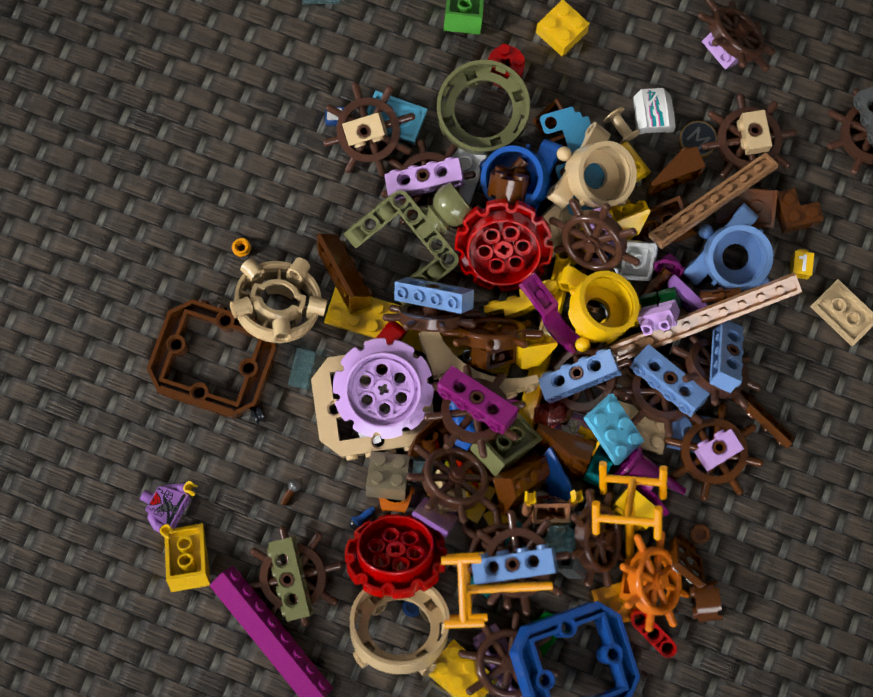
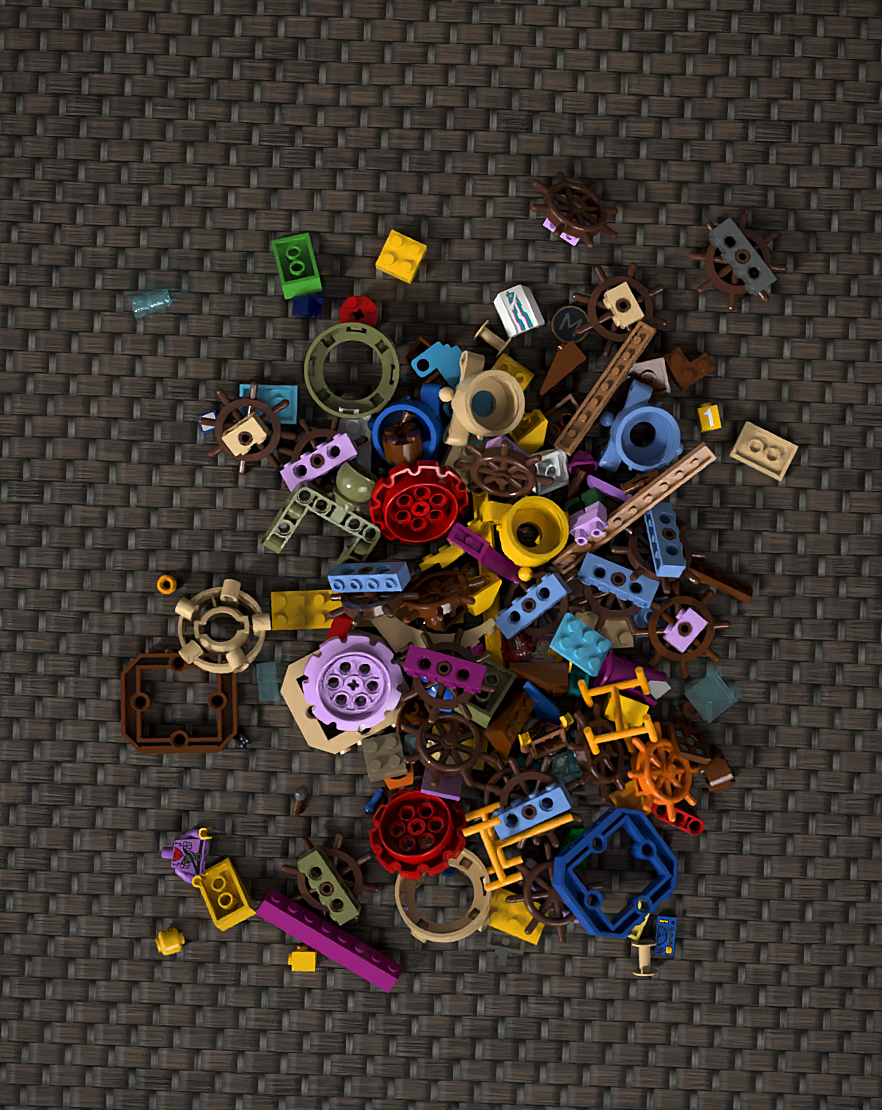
camera: 20 degrees left, 10 degrees up
reddish brown slope [317,233,373,314] -> none
none -> yellow head [155,928,185,955]
none -> yellow brick [288,945,317,971]
none -> clear blue brick [292,296,323,319]
none -> white sticker [648,681,671,700]
none -> clear light blue tile [684,670,738,724]

